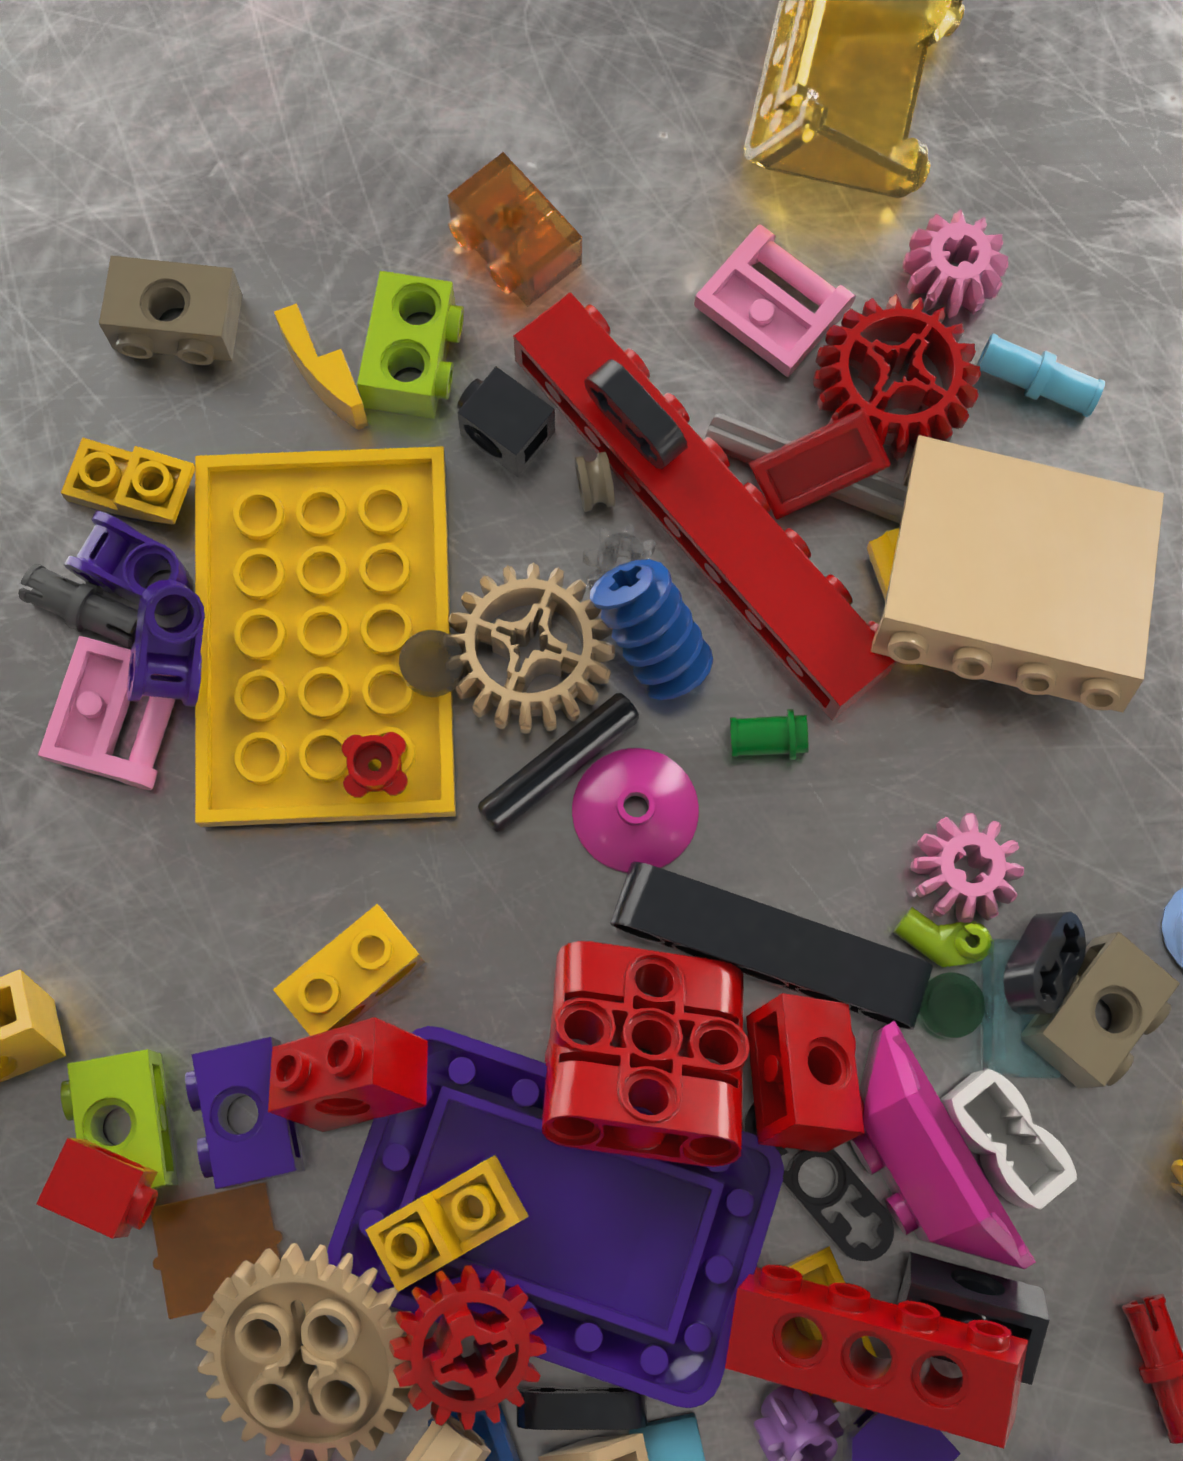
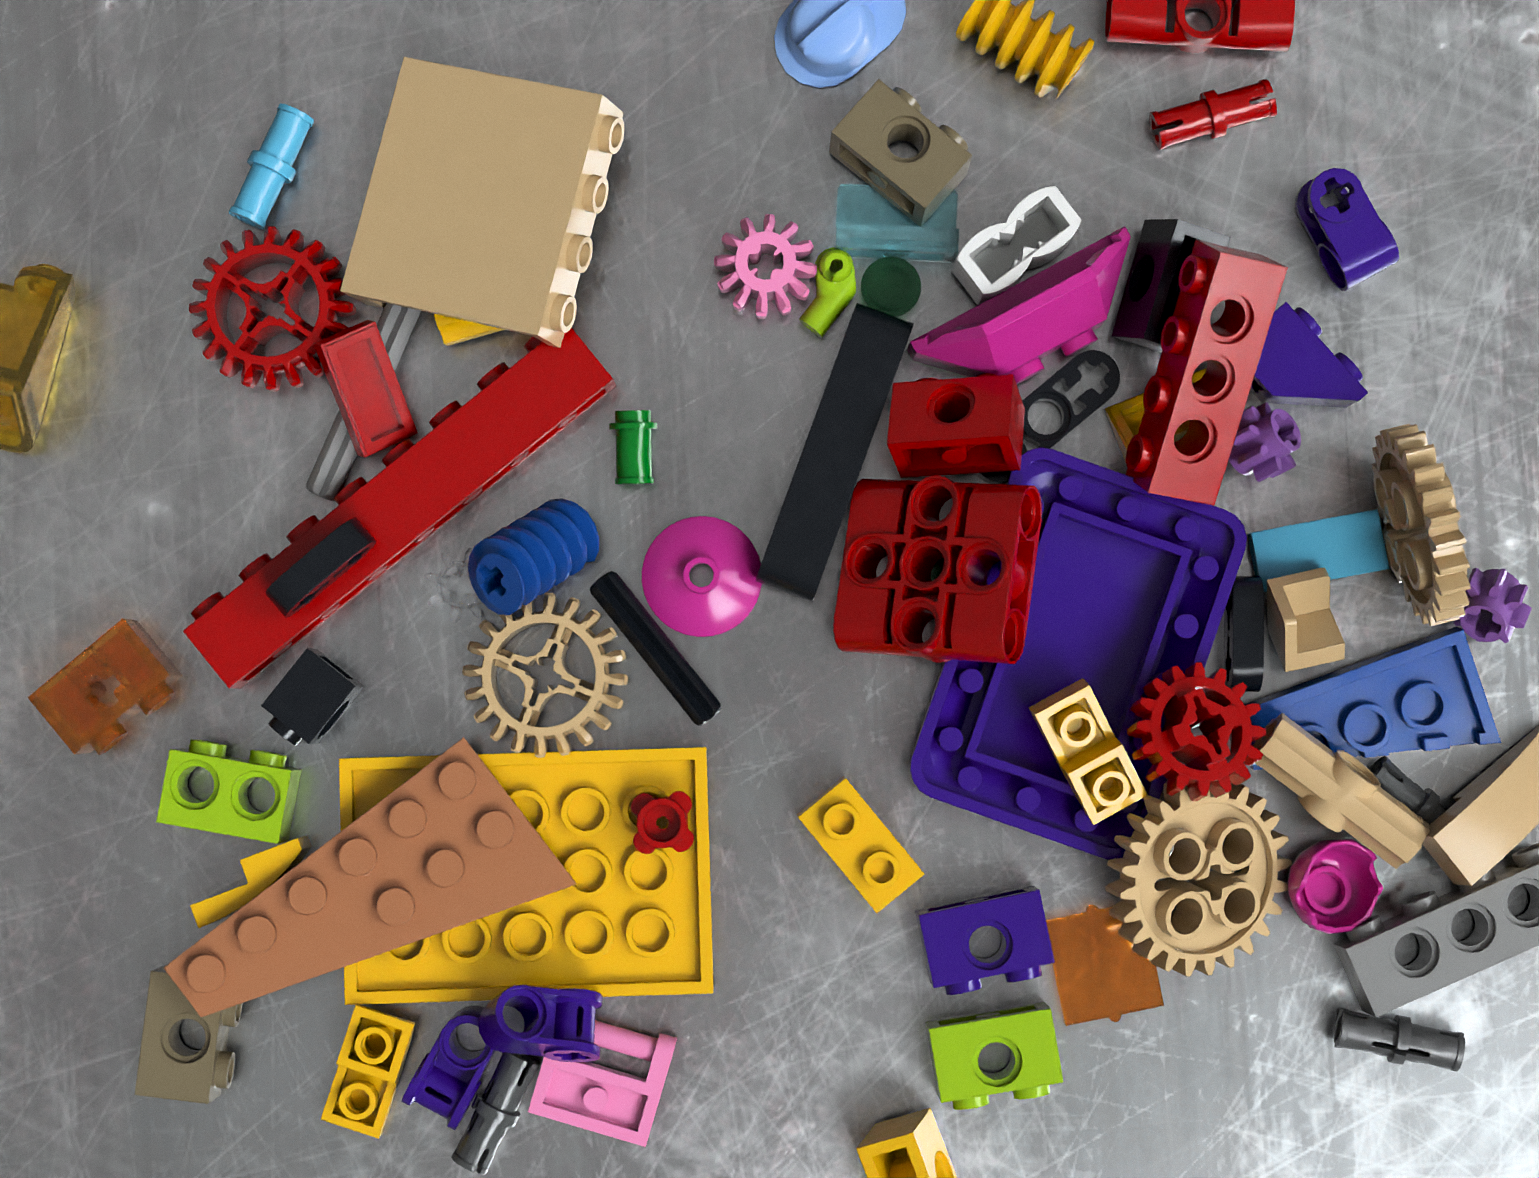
camera: 90 degrees left, 10 degrees up
red brick [36,1138,158,1239] -> none
red brick [268,1017,428,1132] -> none
clear smoke tile [399,630,464,697] -> none
dark tan bush [575,452,615,512] -> none
bright pink plate [694,225,856,378] -> none
bright pink gear [903,209,1008,319] -> none
black beam [1003,911,1086,1015] -> none
none -> nougat wing [164,737,577,1018]

